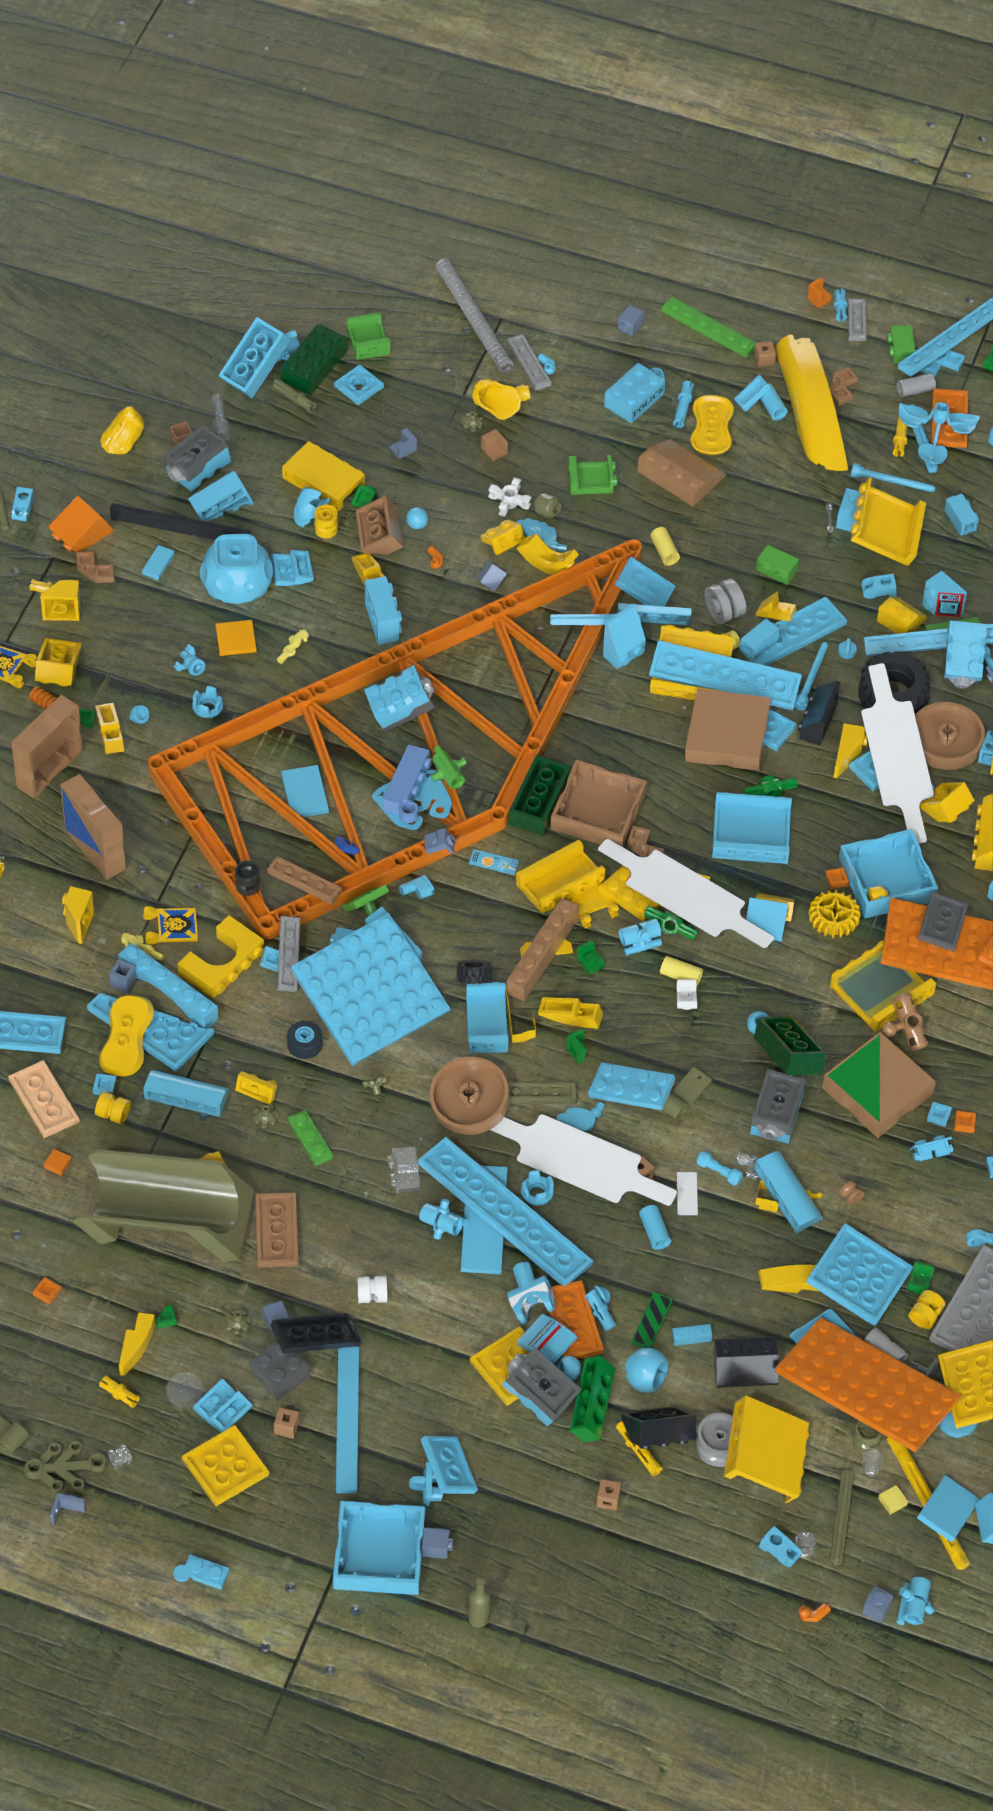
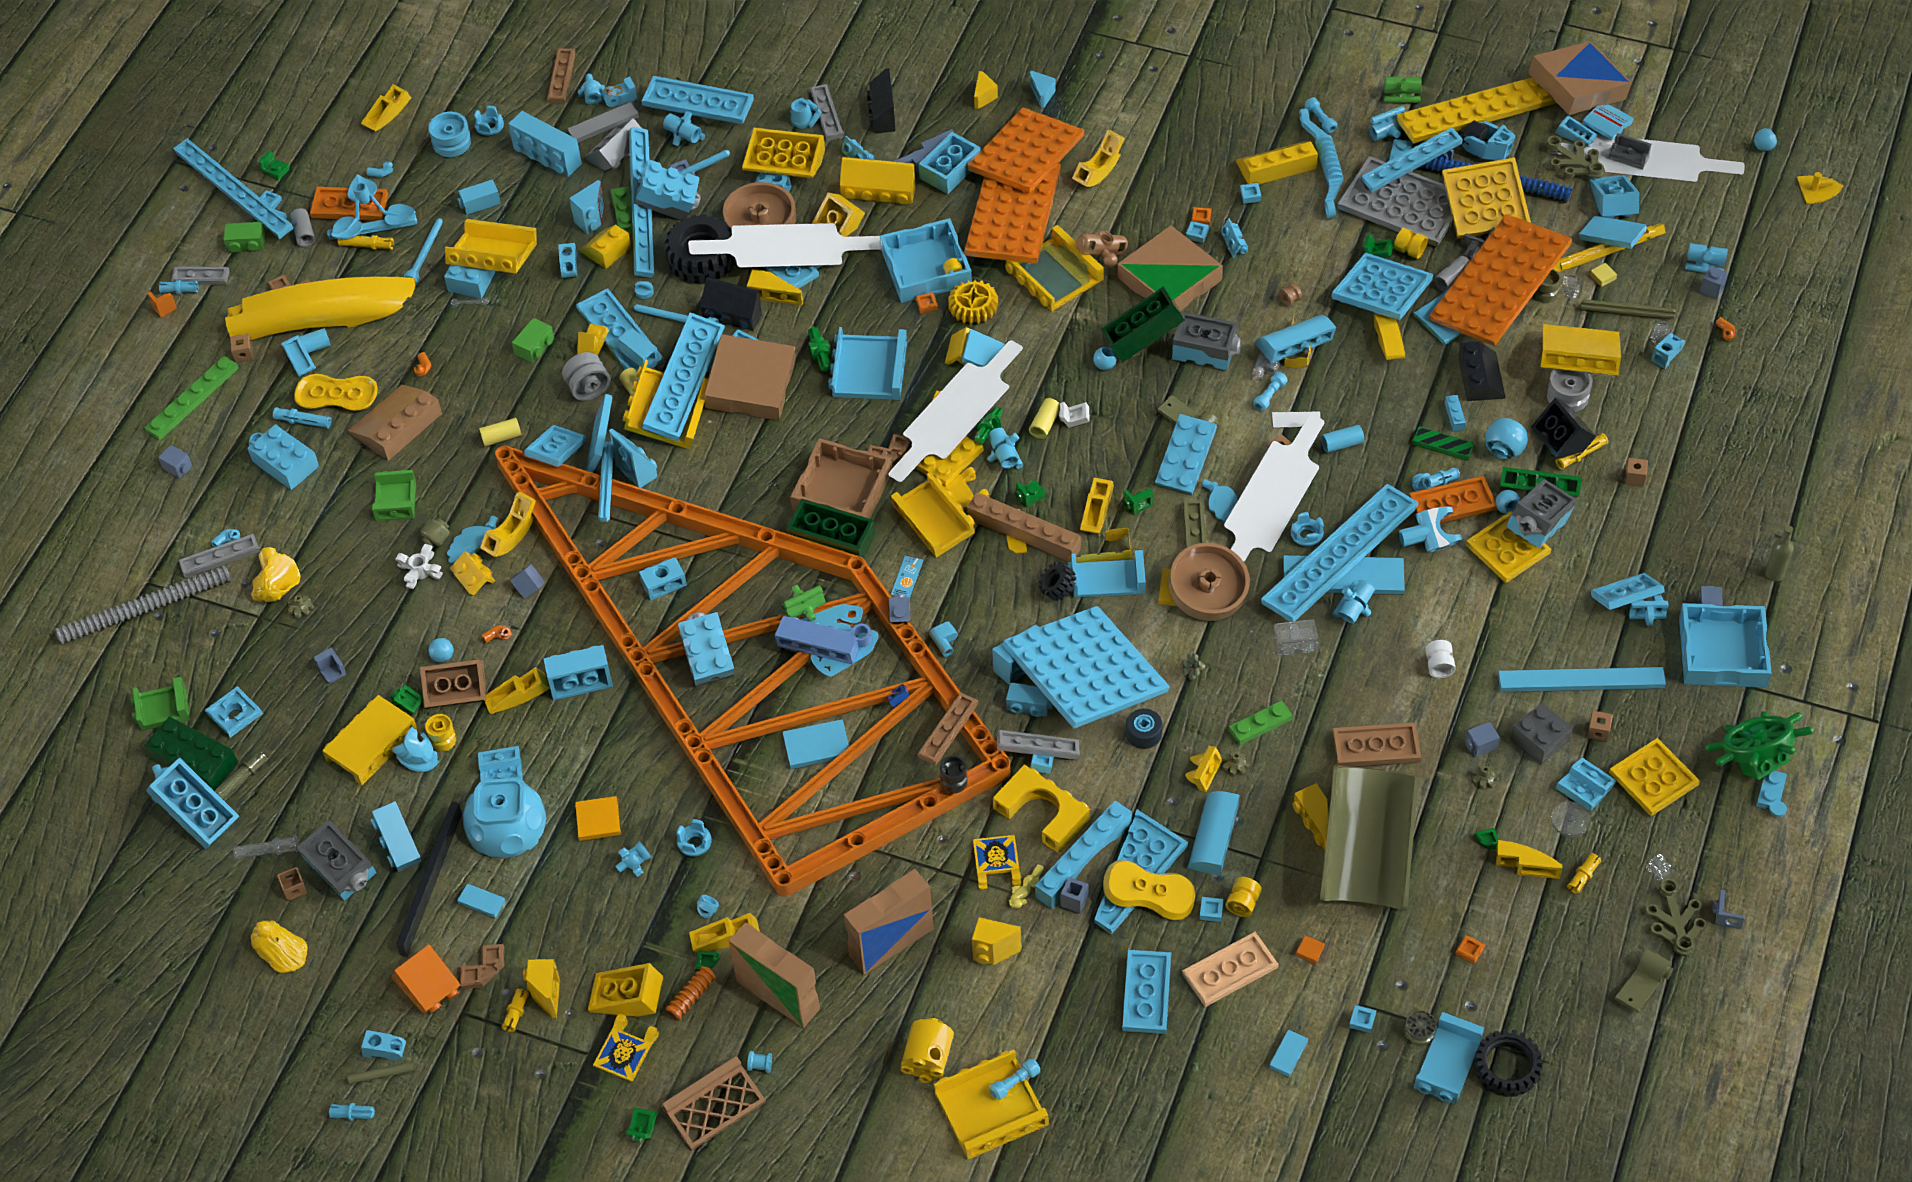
camera: 85 degrees left, 0 degrees up
black tile [271,1313,362,1353] -> none
light yellow animal [277,629,309,664] -> none
bright green tile [342,885,389,917] -> none
medium nougat panel [481,429,508,461] -> none
medium azure slope [517,1314,577,1364] -> none
dark grey tile [917,891,968,952] -> none
none -> orange arm [414,352,431,377]
none -> medium azure brick [639,557,687,601]
none -> green piece [1705,711,1814,780]

